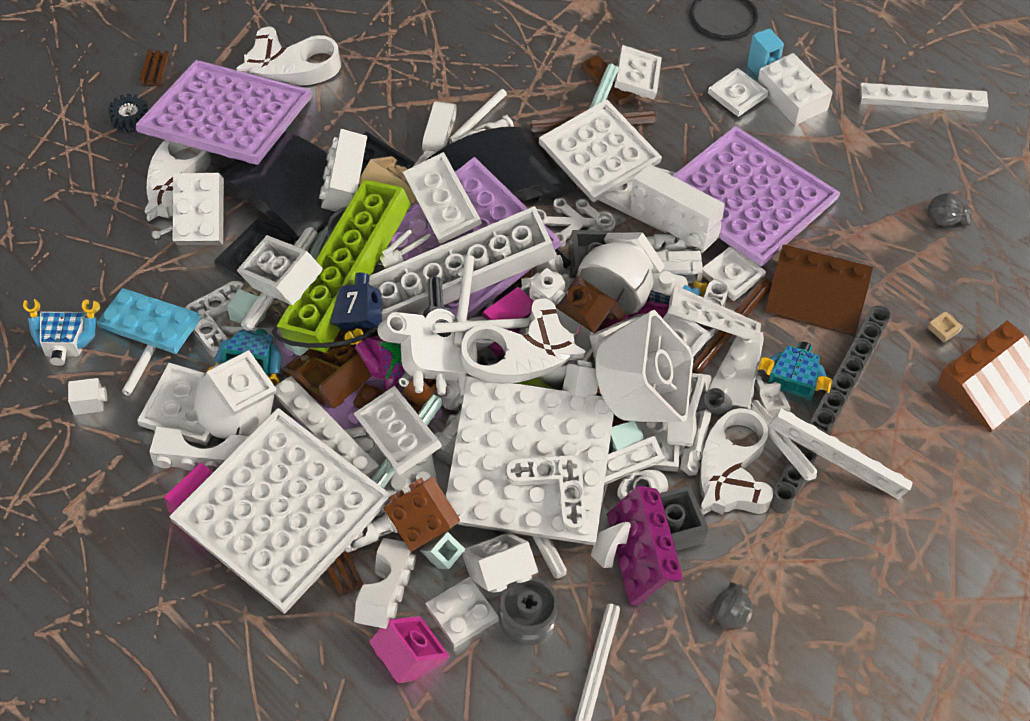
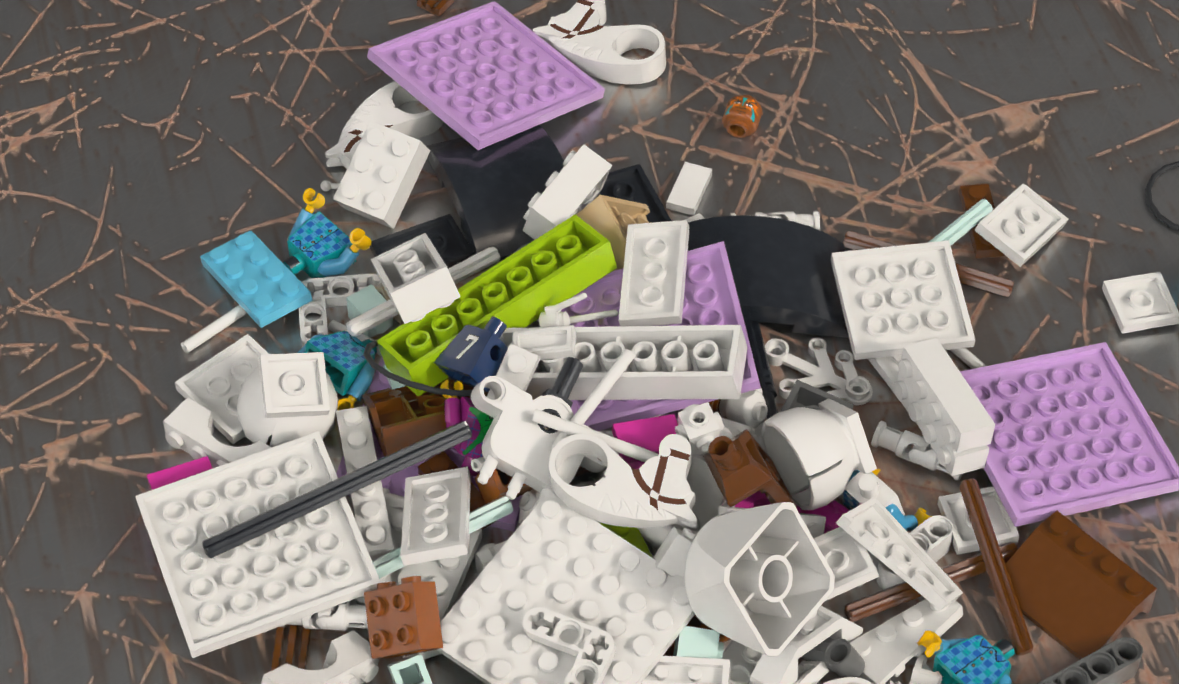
camera: 30 degrees right, 5 degrees down
torso [23,299,100,366] -> none
white brick [68,378,107,415] -> none
black bush [108,94,148,133] -> none
white beam [422,101,457,152] -> none
white piece [448,89,507,141] -> none
white brick [656,249,703,284] -> none
none -> black axle [202,421,472,558]
none -> torso [282,188,371,278]
none -> white plate [487,344,541,400]
none -> white tile [512,325,576,360]
none -> white tile [666,162,712,216]
none -> dark orange head [722,95,763,138]
none -> reddish brown axle [959,478,1033,656]

